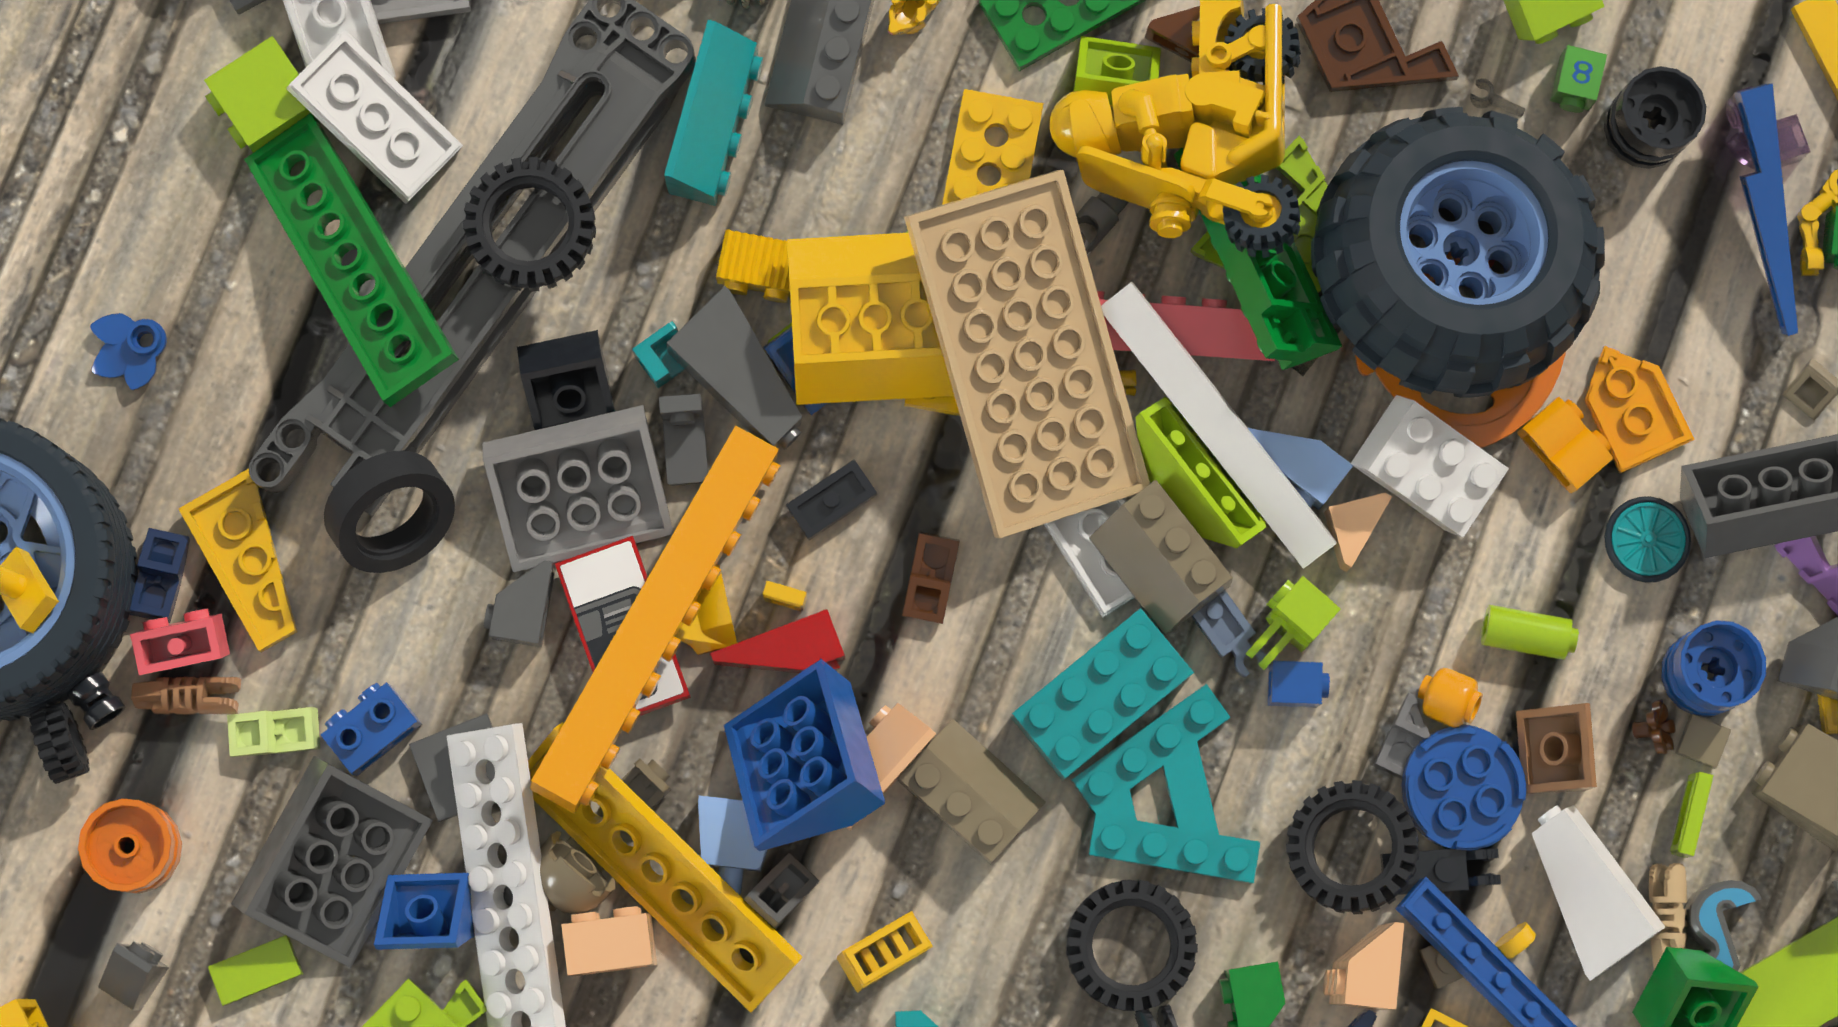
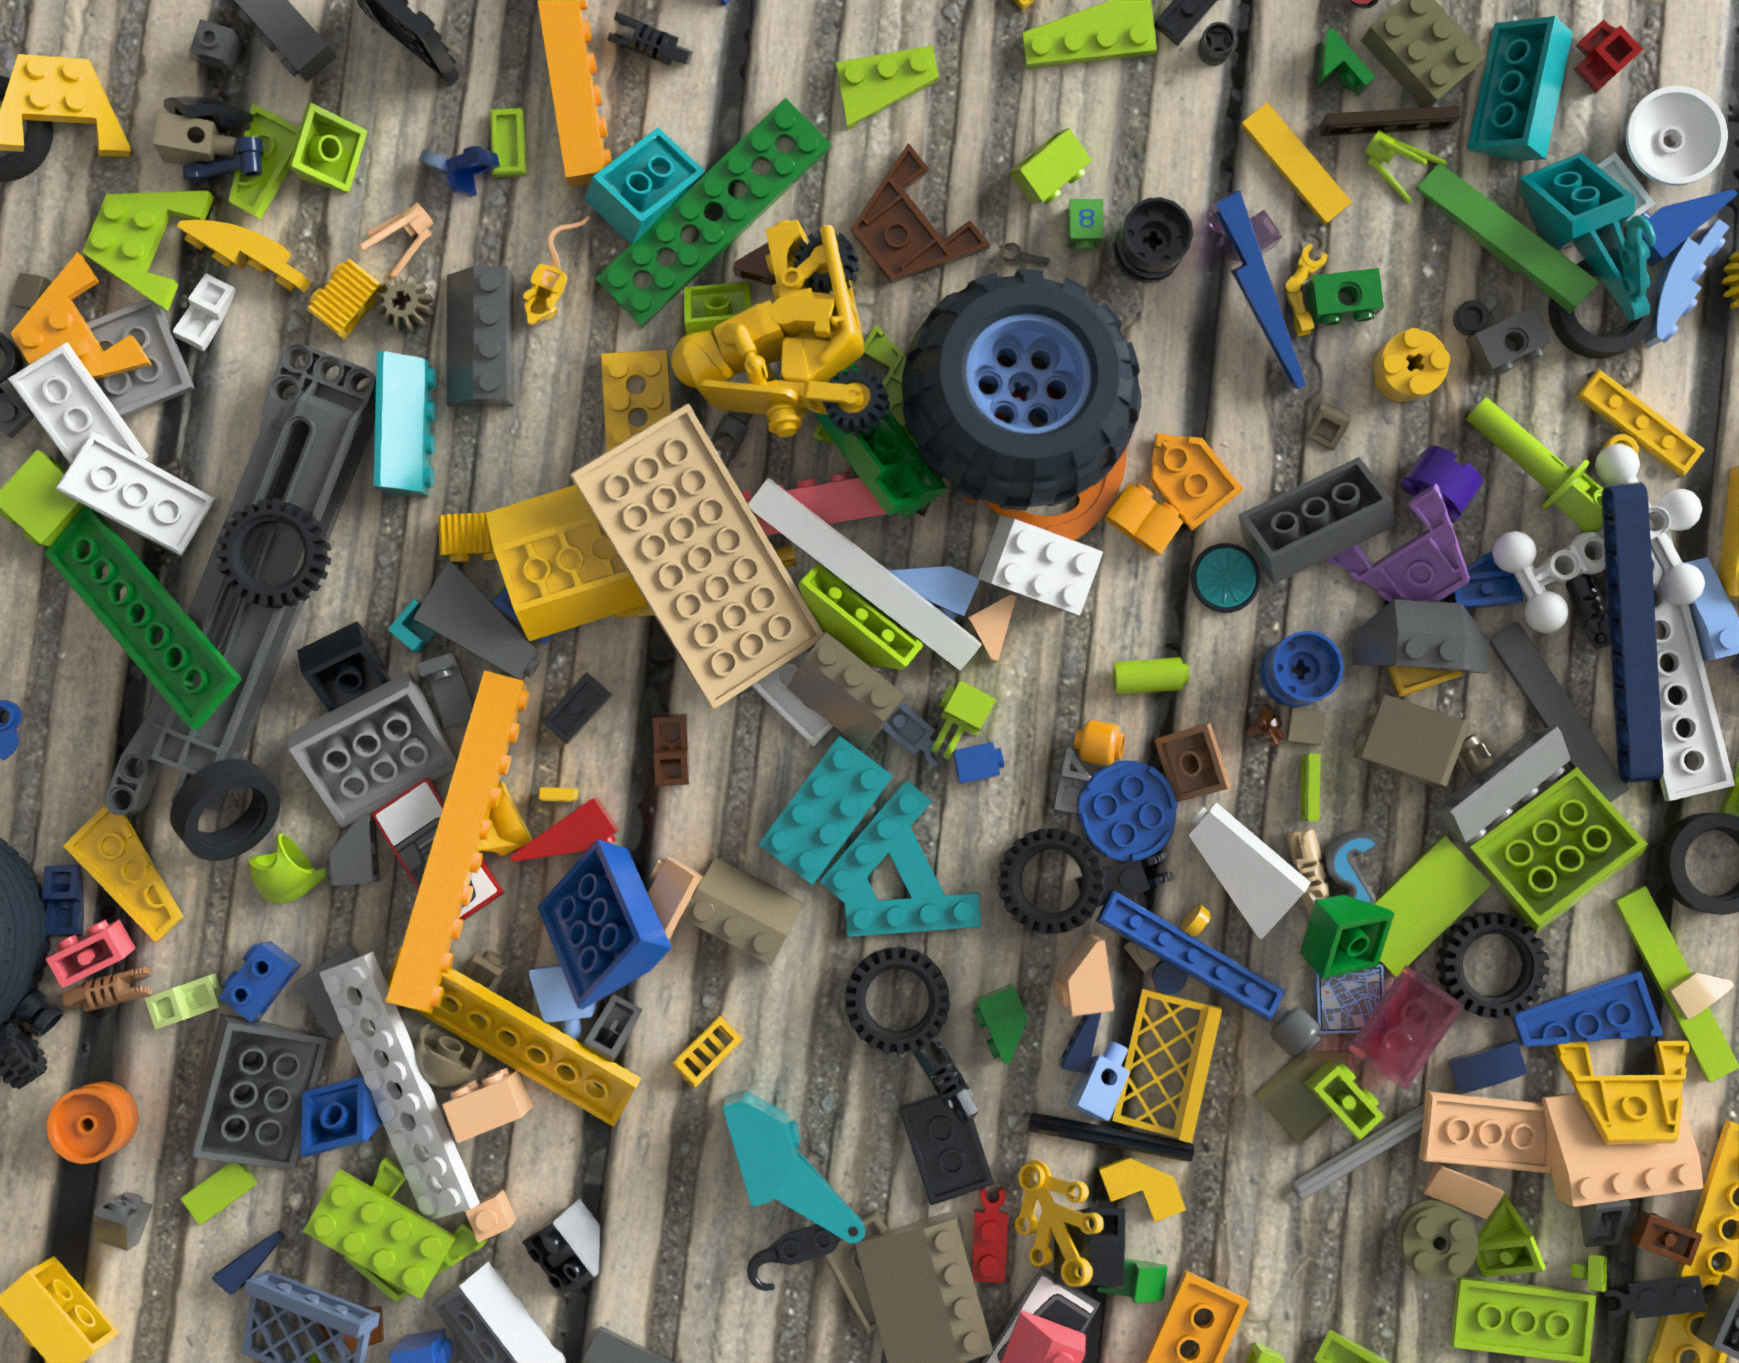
camera: 10 degrees left, 5 degrees up
none -> lime piece [248,833,326,904]
none -> dark blue tile [1152,961,1187,994]

